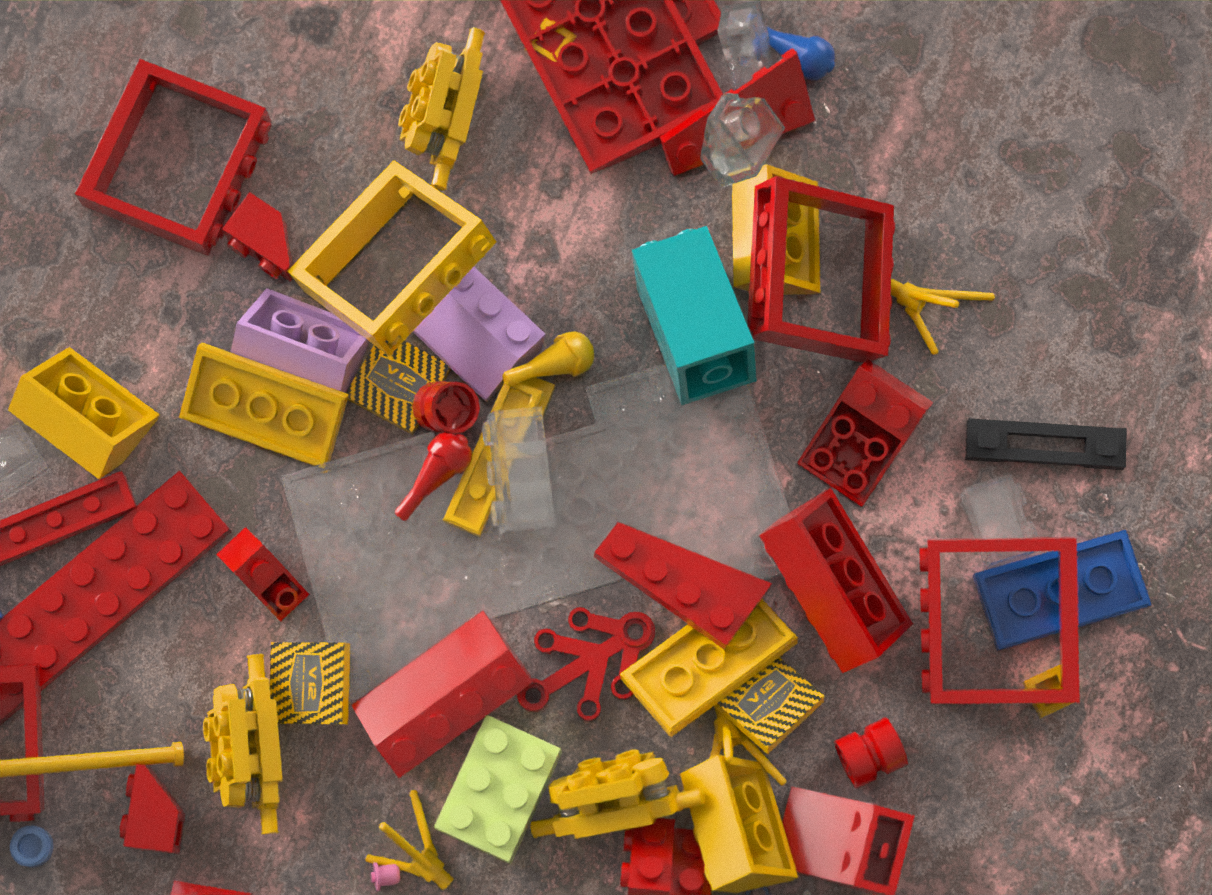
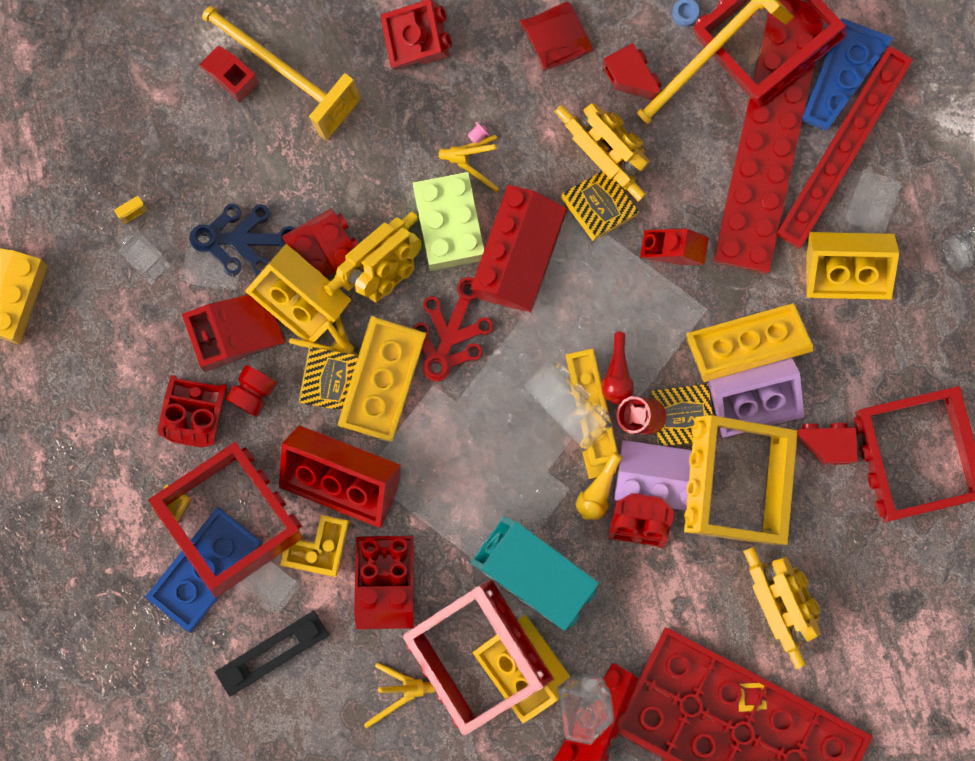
camera: 140 degrees right, 5 degrees up
red wing [594,522,772,650] -> none
none -> red slope [157,375,227,448]
none -> yellow brick [280,515,349,578]
none -> red slope [607,493,674,548]

